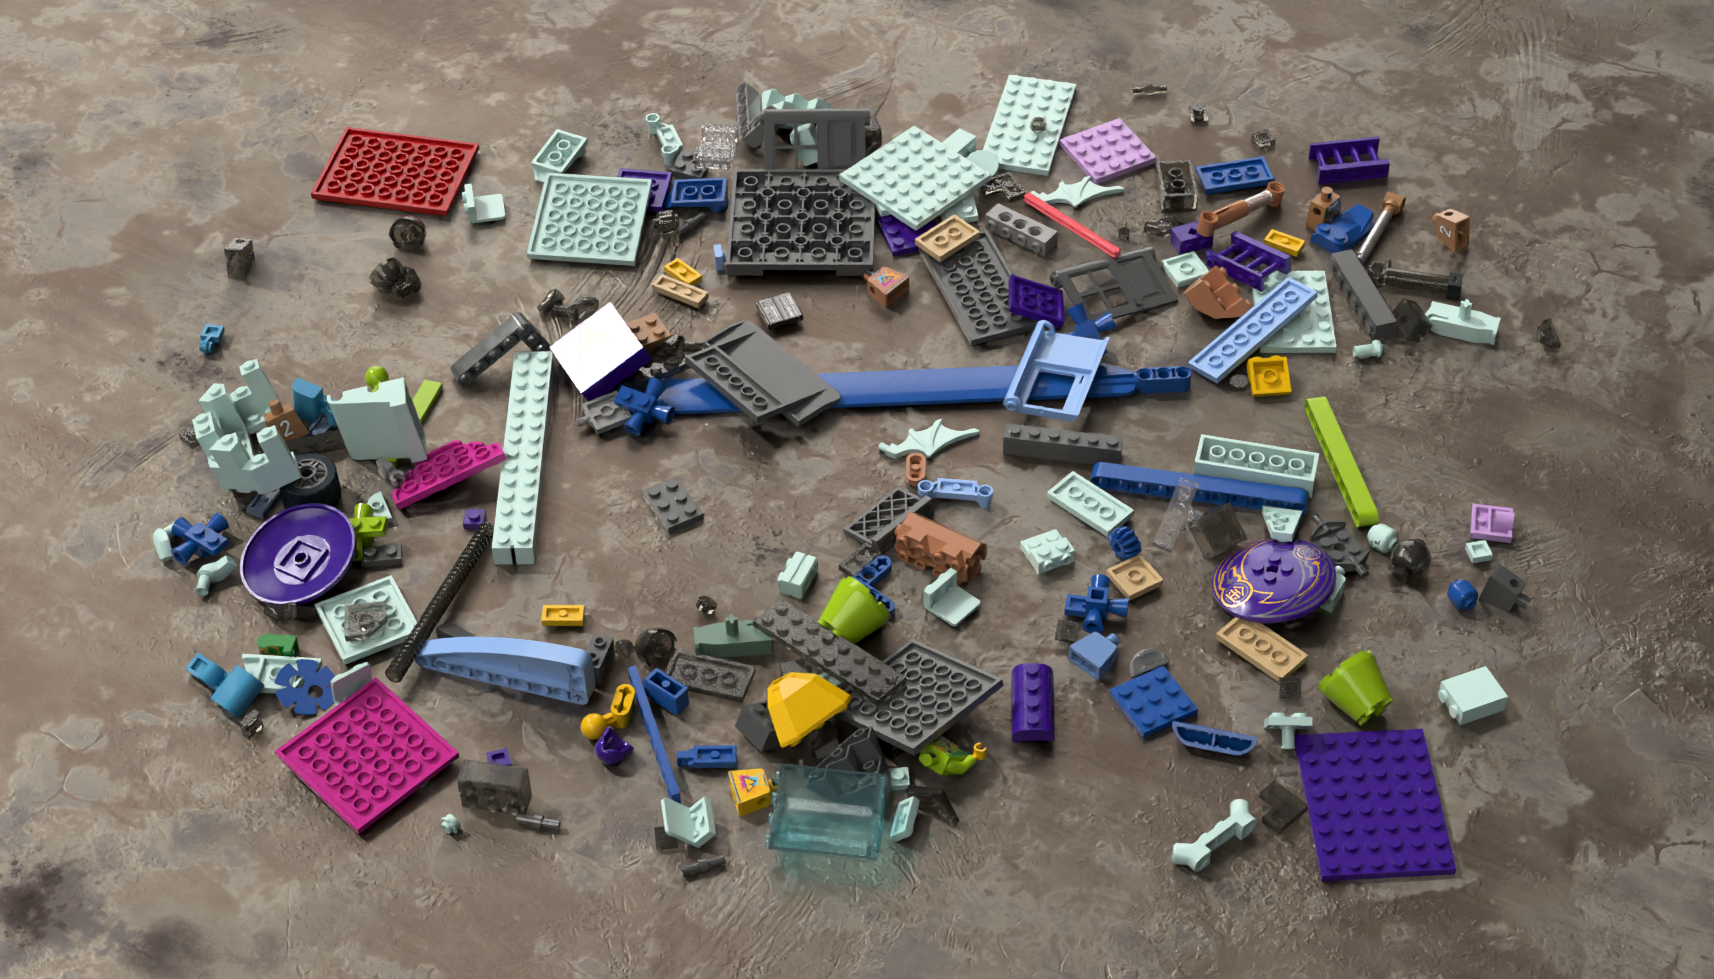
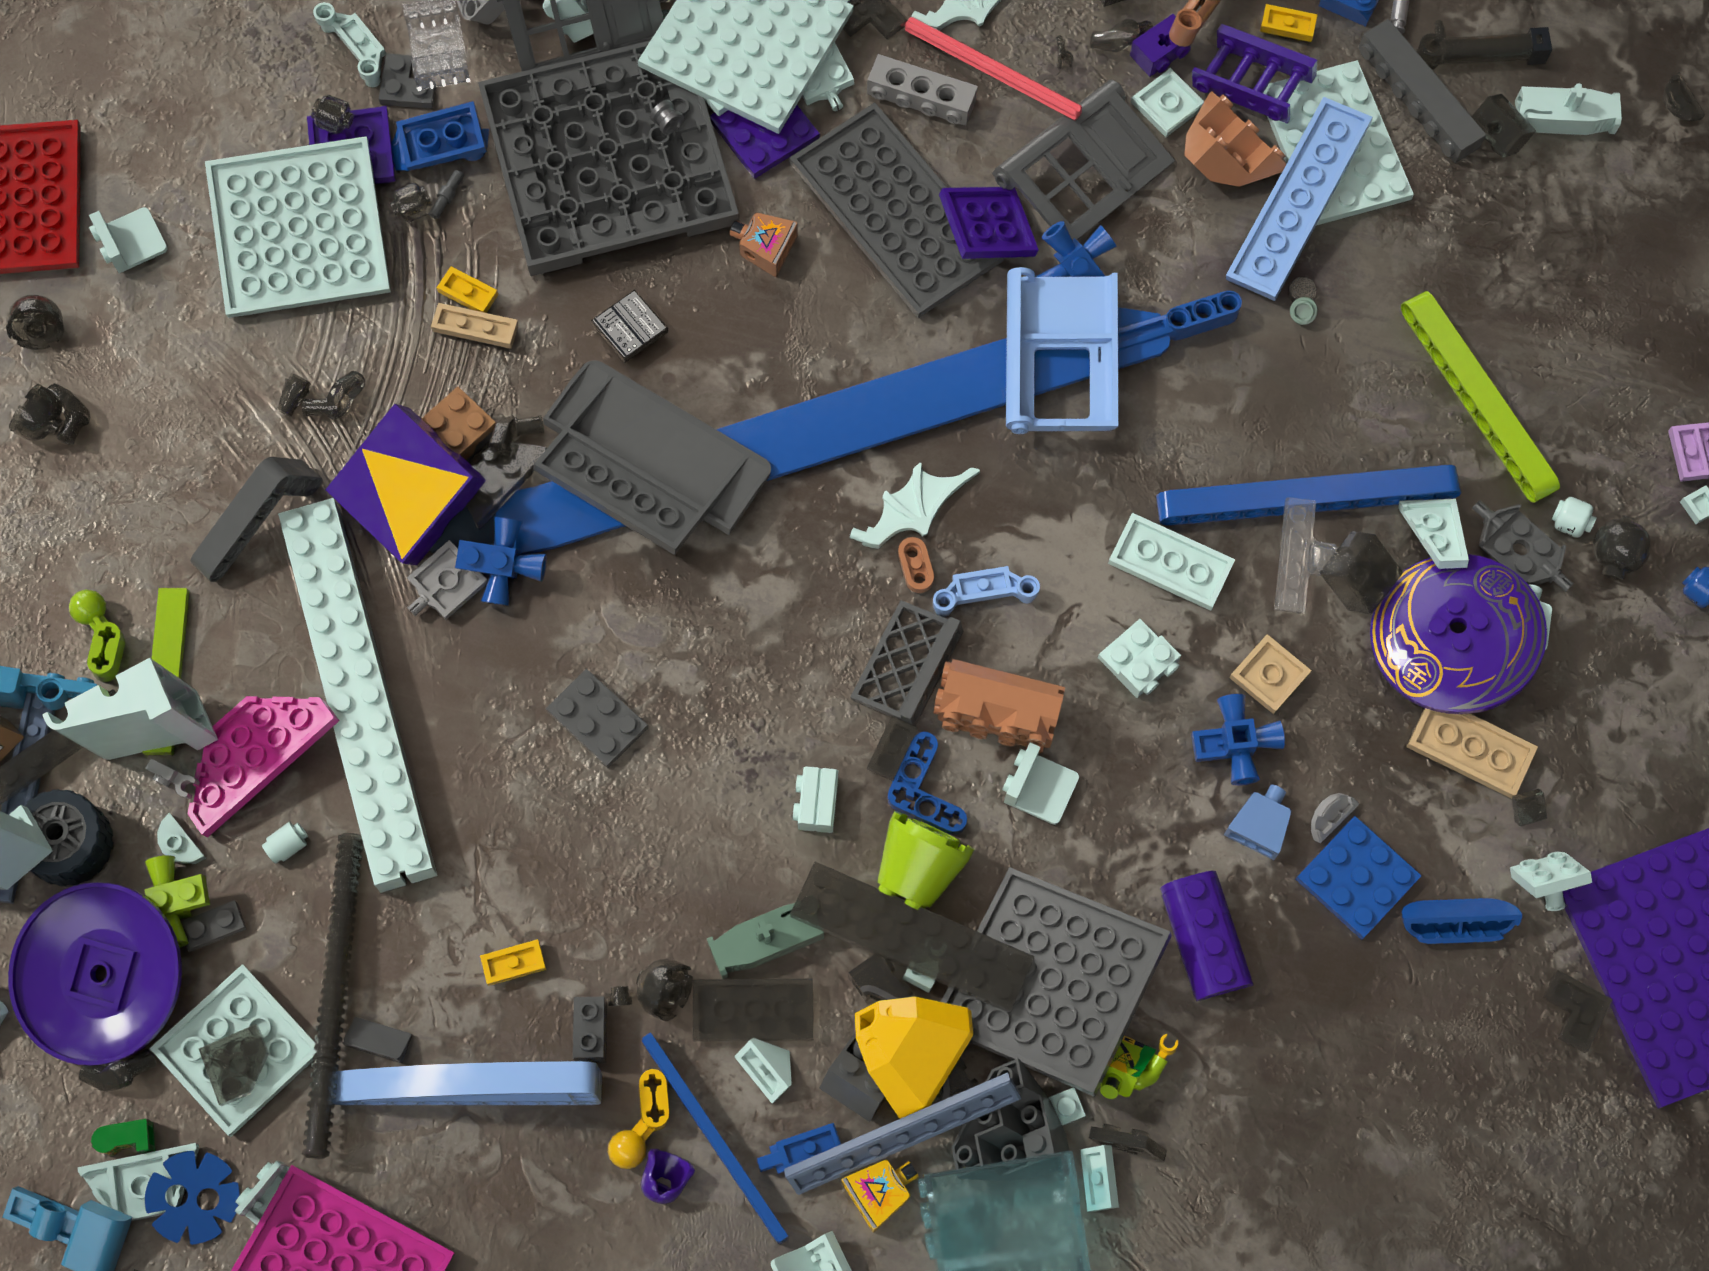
camera: 20 degrees left, 25 degrees up
dark purple plate [463,509,486,530] -> none
dark purple plate [486,748,512,775] -> none
light aqua slope [531,129,588,183] -> none
blue brick [643,668,689,715] -> none
clear smoke tile [695,596,717,614] -> none
light blue plate [714,244,726,271] -> none
tan plate [915,214,980,262] -> none
dark grey brick [1003,424,1123,464] -> none
clear smoke plate [1055,619,1080,643] -> none
blue gear [1108,526,1142,561] -> none
light aqua plate [1172,799,1258,872] -> none
light aqua brick [1194,434,1319,498] -> none
yellow plate [1246,355,1292,397] -> none
lime cone [1317,650,1394,726] -> none
light aqua arm [1353,340,1384,359] -> none
none -> light aqua brick [262,821,308,864]
none -> clear smoke head [311,95,354,135]
none -> flat silver wheel [650,100,684,135]
none -> light aqua slope [734,1038,792,1103]
none -> sand blue tile [784,1072,1021,1195]
none -> sand green plate [1290,297,1318,325]

